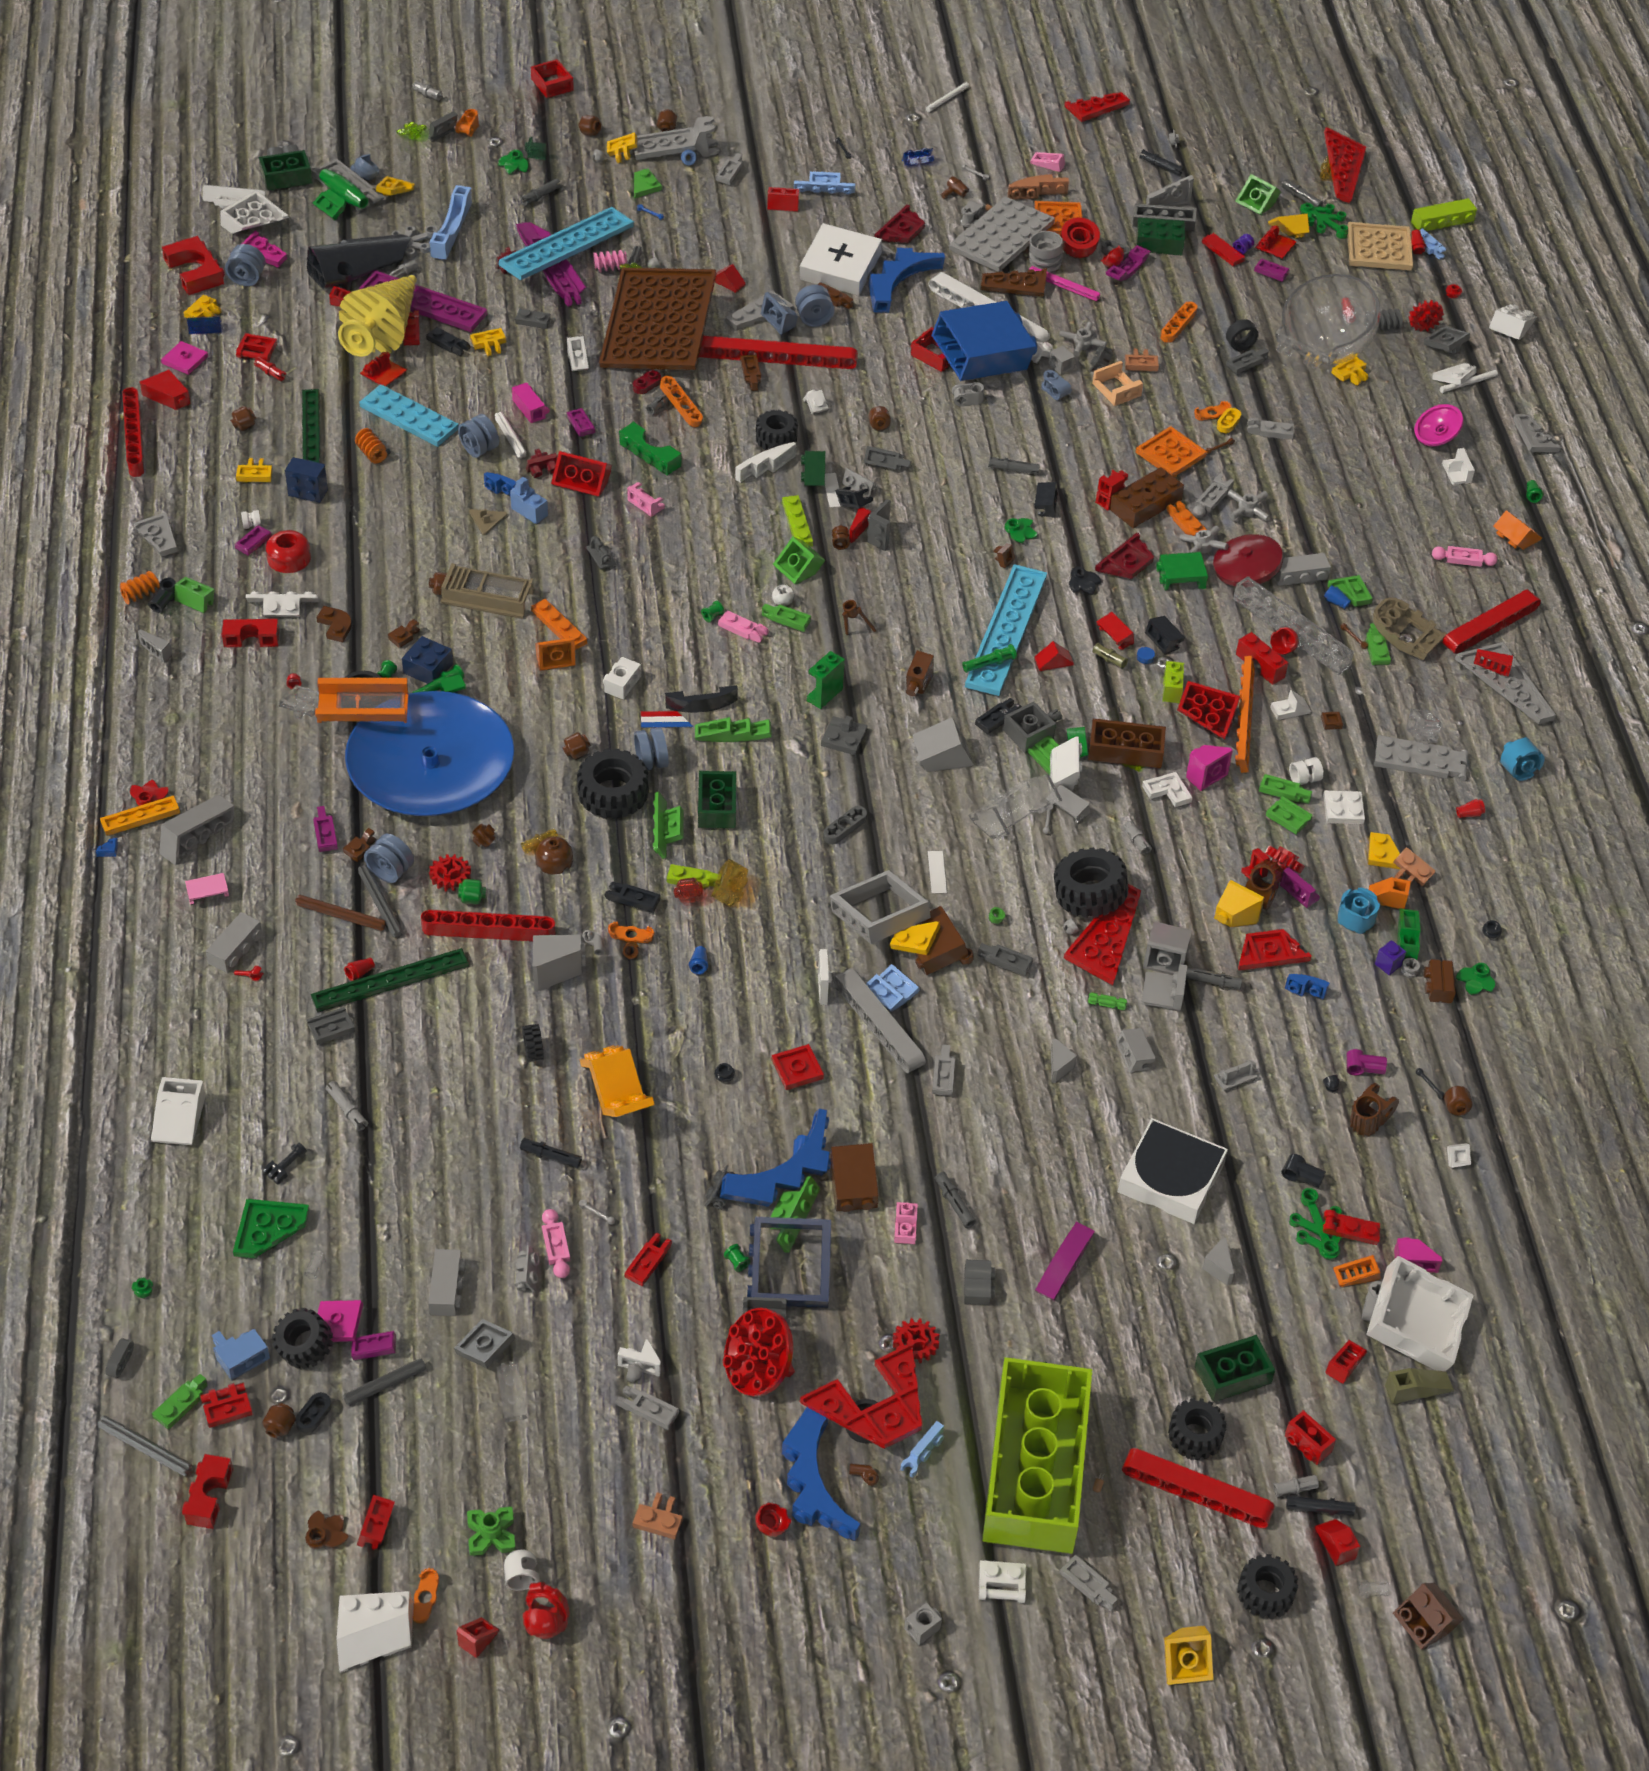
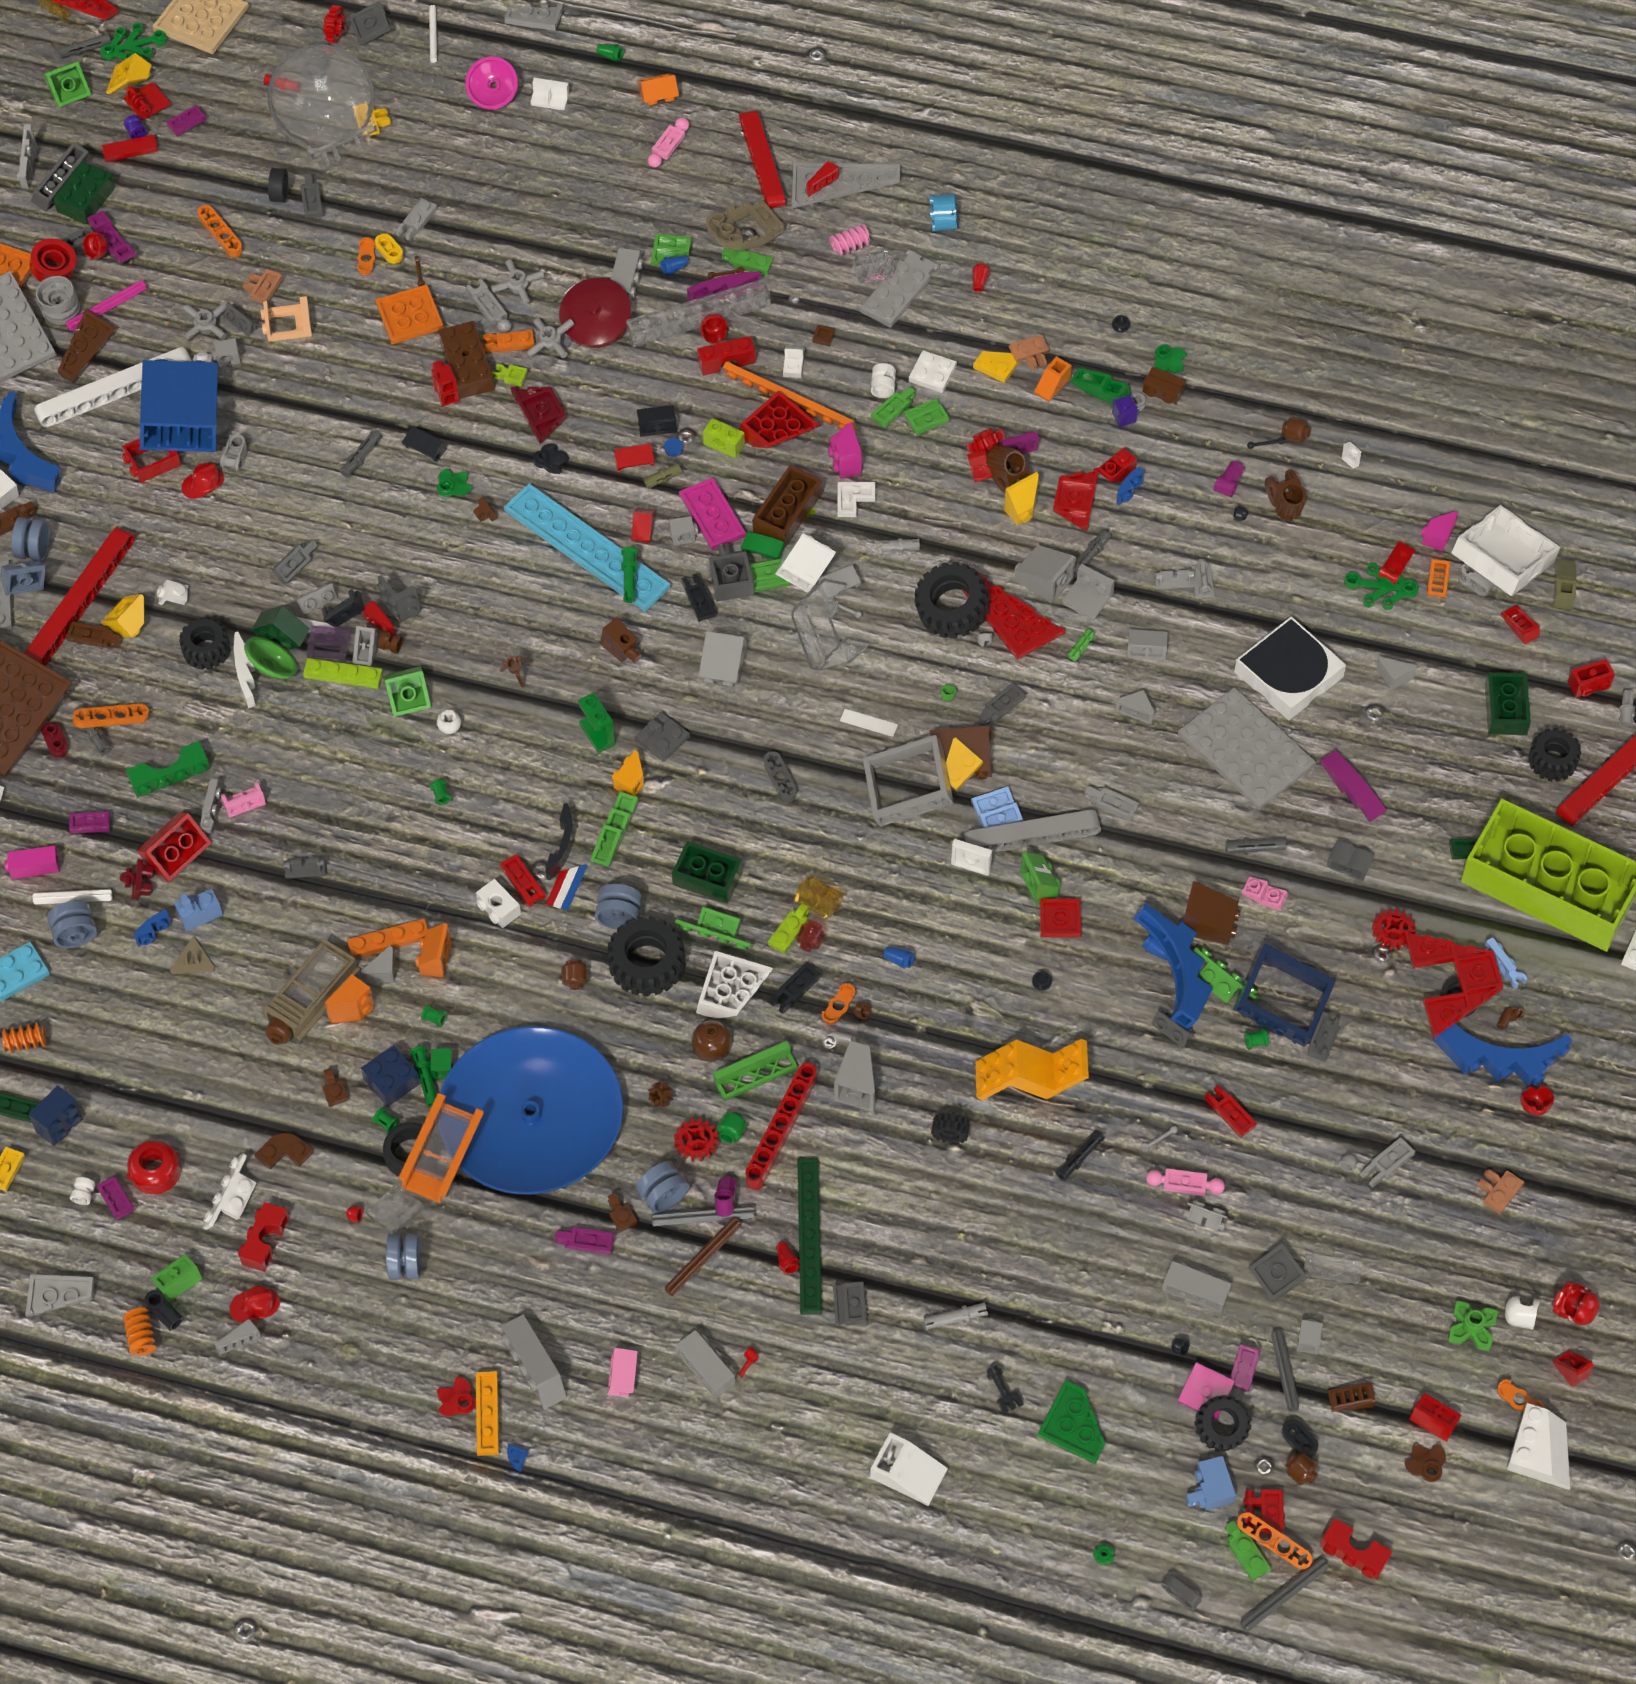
camera: 65 degrees left, 10 degrees up
clear yellow axle [521,829,558,854] -> none
white slope [618,1339,661,1377] -> none
bright pink hinge [718,610,769,643] -> none
red bracket [723,1308,795,1396] -> none
bright green hinge [761,604,811,632] -> none
reddish brown head [868,406,891,431] -> none
sand blue piece [1041,370,1072,400] -> none
green panel [1156,552,1208,591] -> none
black piece [1281,1154,1326,1188] -> none
dark azure brick [1337,888,1380,934] -> none
white wing [1432,363,1476,385] -> none
none -> yellow slope [100,594,144,638]
none -> red piece [181,463,224,499]
none -> light grey hinge [199,778,222,833]
none -> red piece [229,1286,280,1323]
none -> bright green dish [244,637,297,679]
none -> clear purple plate [307,626,351,662]
none -> orange slope [325,974,374,1023]
none -> light grey slope [353,625,378,666]
none -> light grey slope [361,946,395,983]
none -> sand blue wheel [386,1233,421,1280]
none -> green bush [421,1003,448,1028]
none -> lime plate [493,364,528,387]
none -> red plate [500,854,546,908]
none -> light orange slope [612,750,644,796]
none -> light grey brick [669,516,698,546]
none -> dark pink plate [679,478,746,551]
none -> magenta slope [687,271,761,304]
none -> white wedge [696,951,773,1019]
none -> bright green fence [713,1041,798,1101]
none -> magenta piece [714,1176,737,1217]
none -> bright pink piece [829,224,869,256]
none -> bright green slope [1020,852,1061,905]
none -> red slope [1097,448,1137,482]
none -> light grey hinge [1154,569,1194,589]
none -> black hinge [1171,1338,1190,1356]
none -> light grey plate [1178,687,1316,810]
none -> orange beam [1237,1512,1312,1569]
none -> light grey brick [1296,1319,1323,1355]
none -> reddish brown slope [1328,1382,1375,1412]

